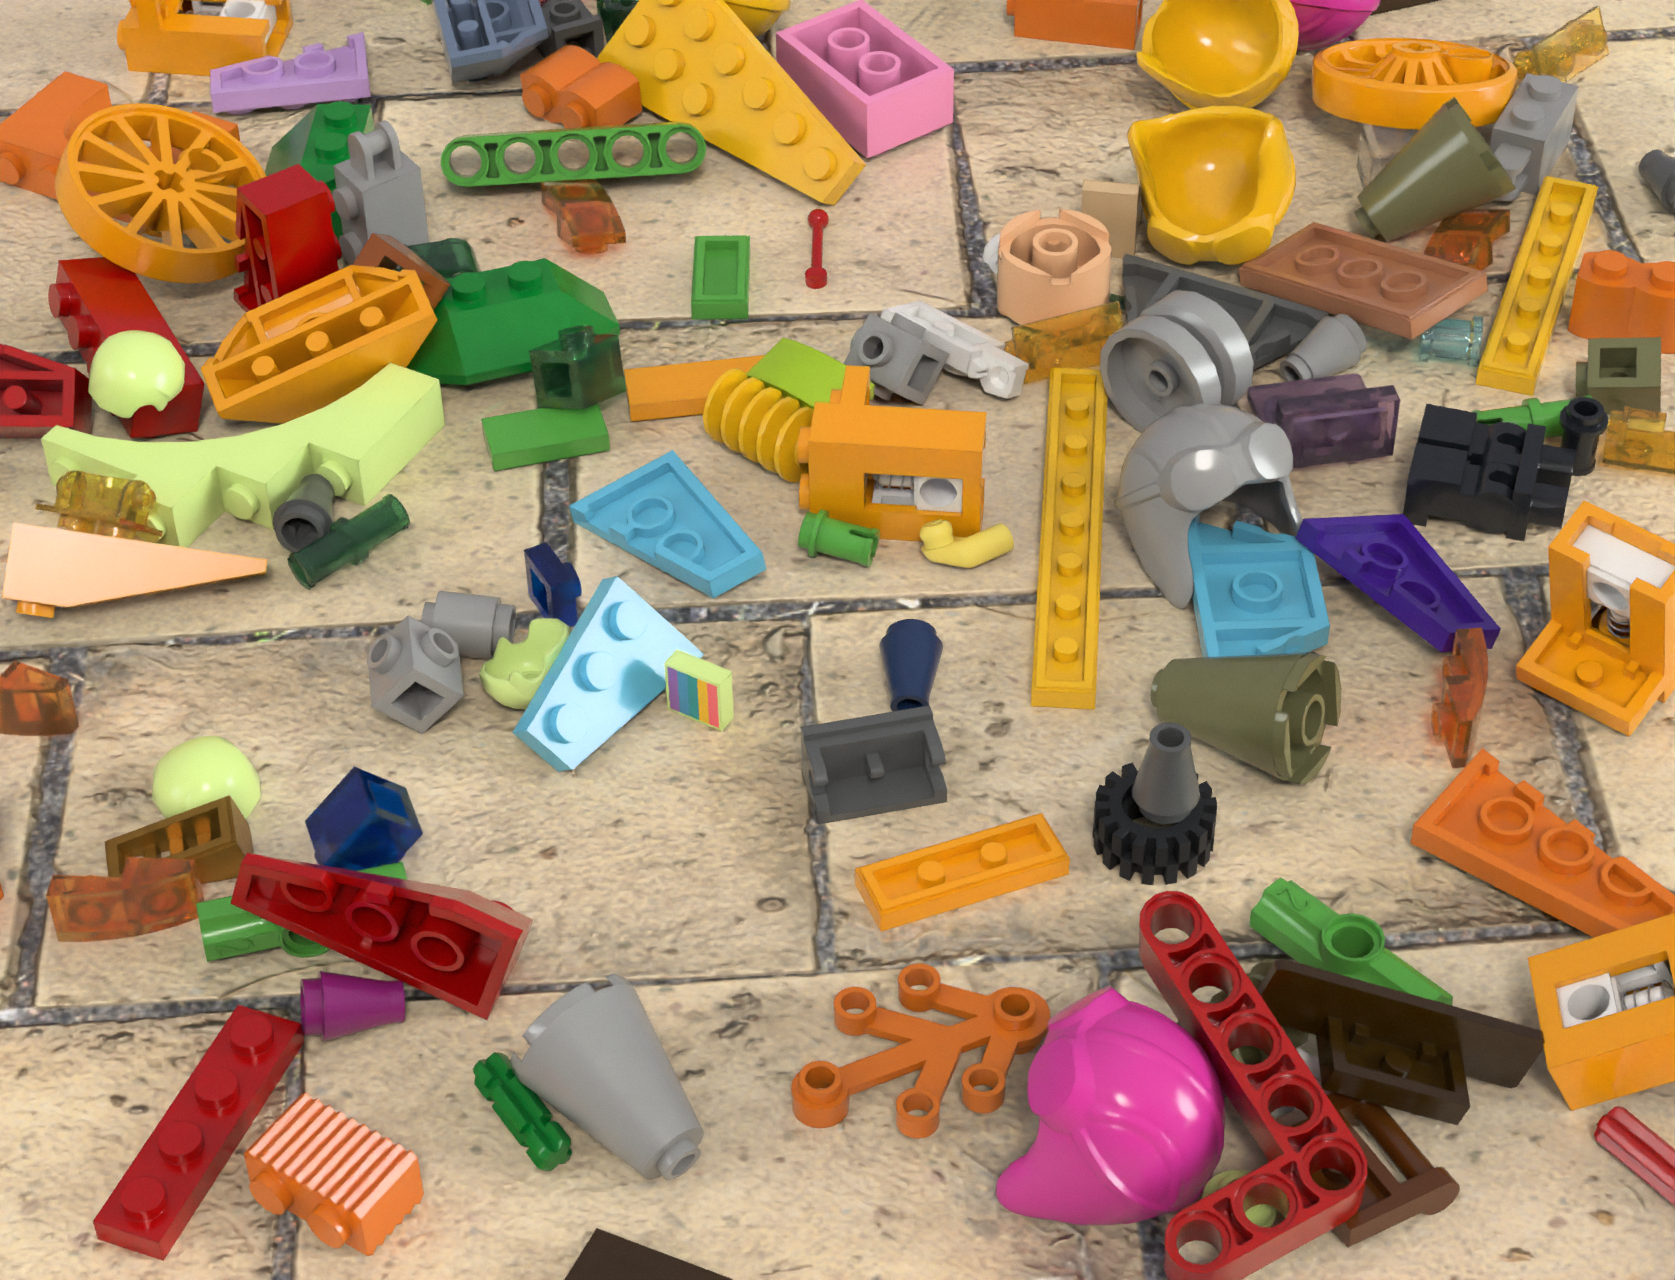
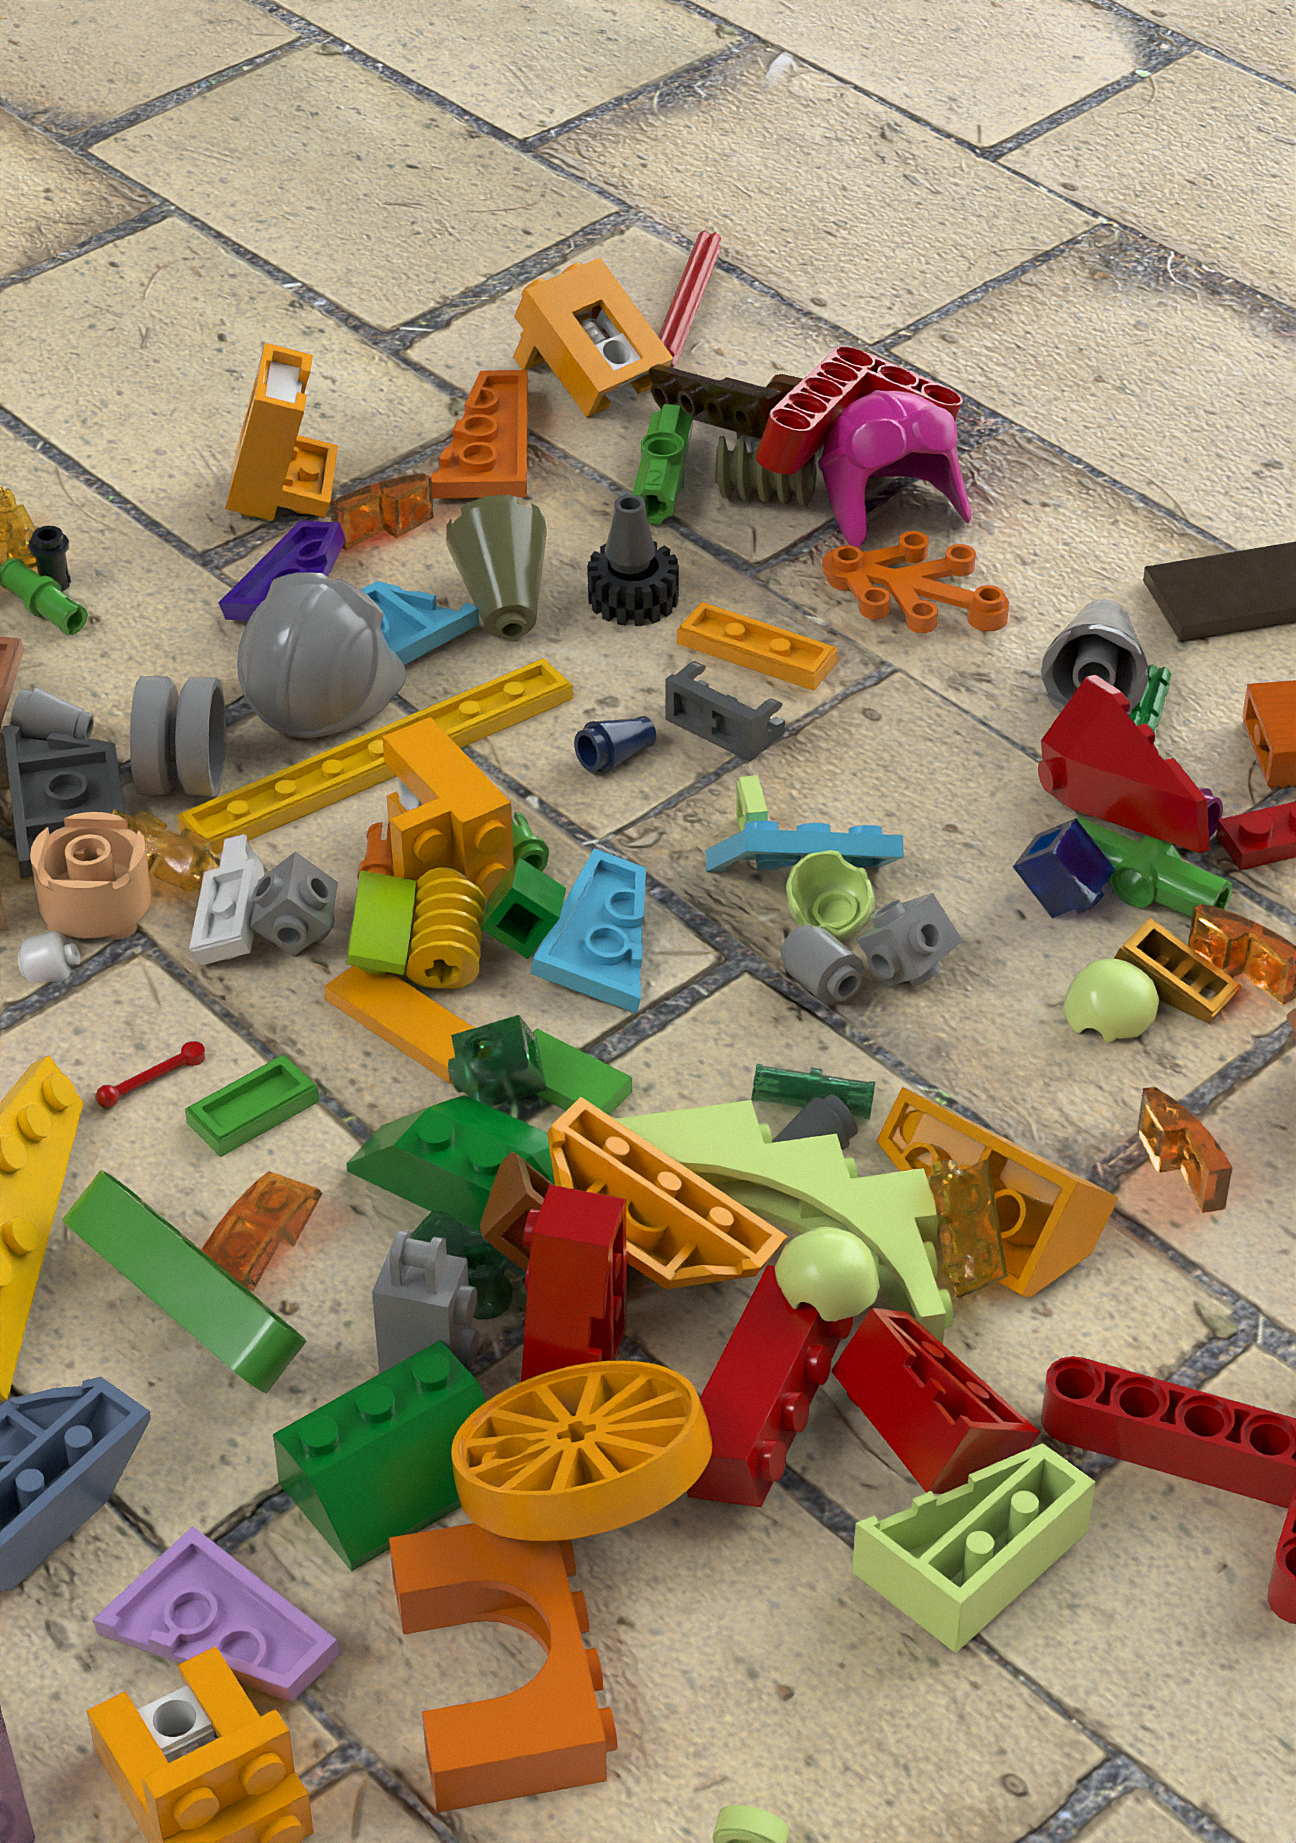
camera: 130 degrees left, 0 degrees up
orange brick [520,45,642,128] -> none
clear blue plate [524,542,582,627] -> none
clear purple bracket [1247,373,1400,468] -> none
black hips [1403,404,1576,541] -> none
none -> green brick [480,858,566,959]

